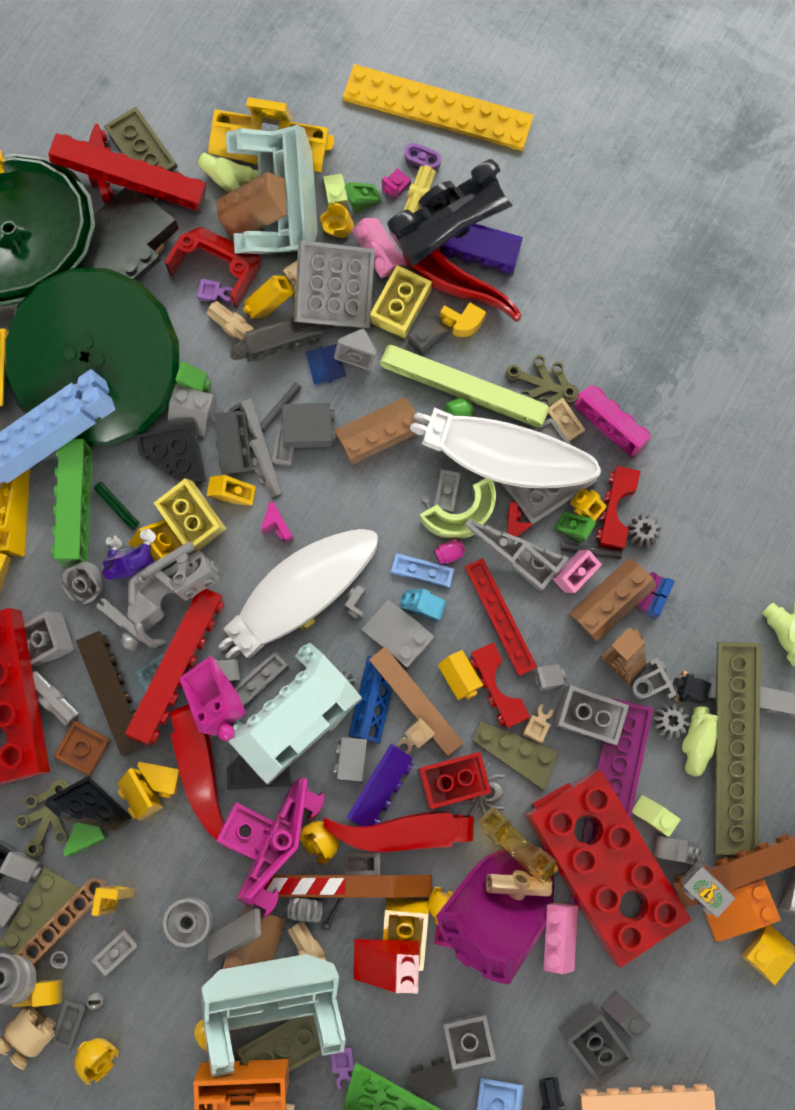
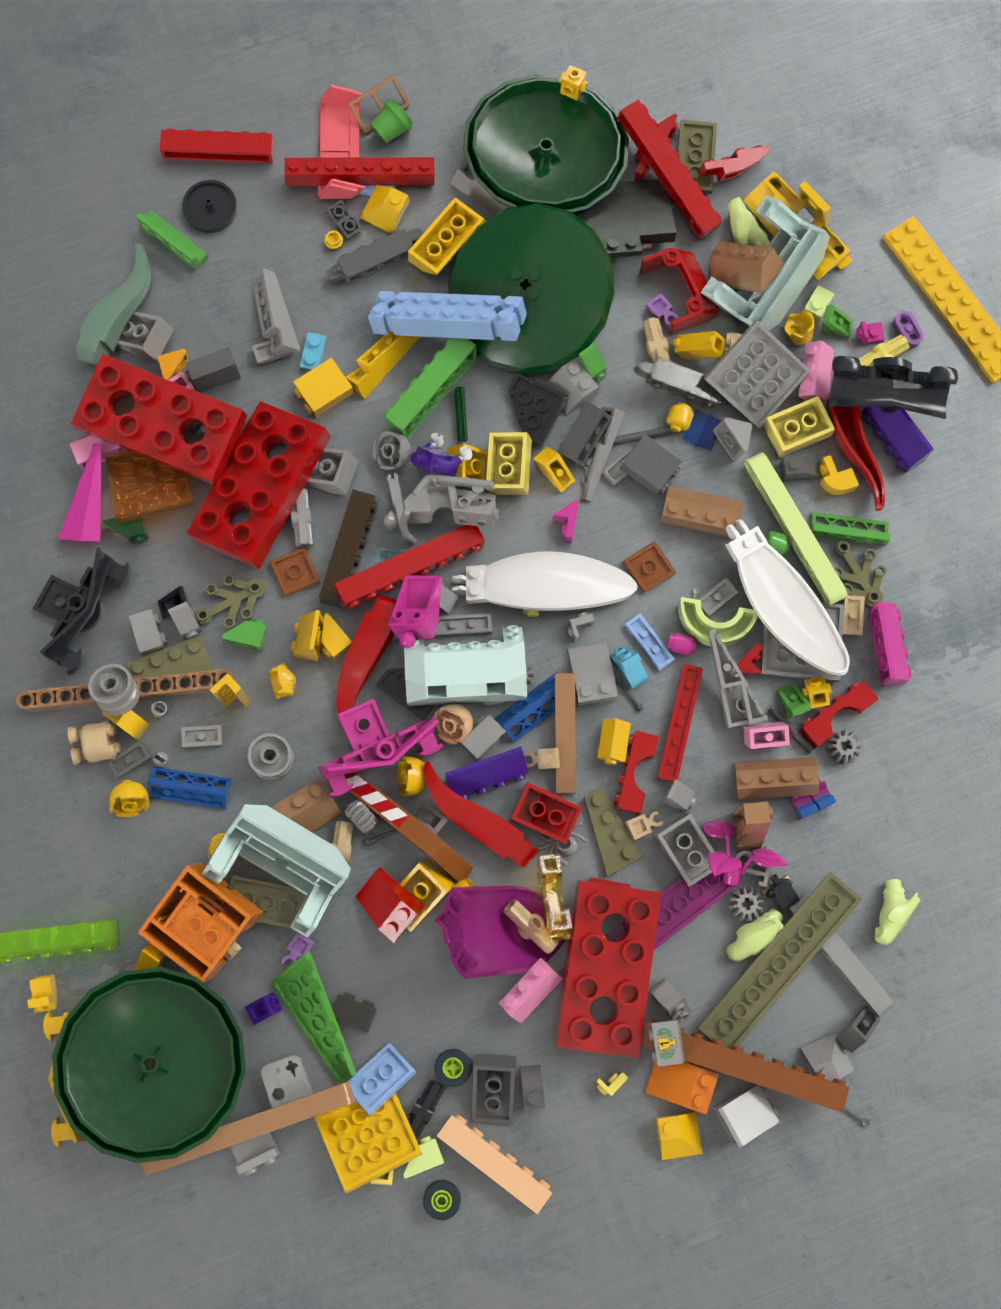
camera: 35 degrees right, 0 degrees up
black plate [44,776,132,831] -> none
light grey piece [208,908,261,963] -> none
light grey brick [443,1012,496,1070] -> none
yellowish green slope [632,795,681,837] -> none
none -> blue fence [147,767,232,809]
none -> yellow hair [268,663,296,699]
none -> light nougat cylinder [434,703,473,745]
none -> black wheel [434,1049,472,1087]
none -> light yellow bracket [596,1072,628,1096]
none -> dark grey hinge [615,677,643,711]
none -> dark orange tile [622,541,677,594]
none -> yellow head [666,403,694,433]
none -> slope [698,145,770,182]
none -> dark pink plant [702,820,788,885]
none -> bright green fence [810,512,891,546]

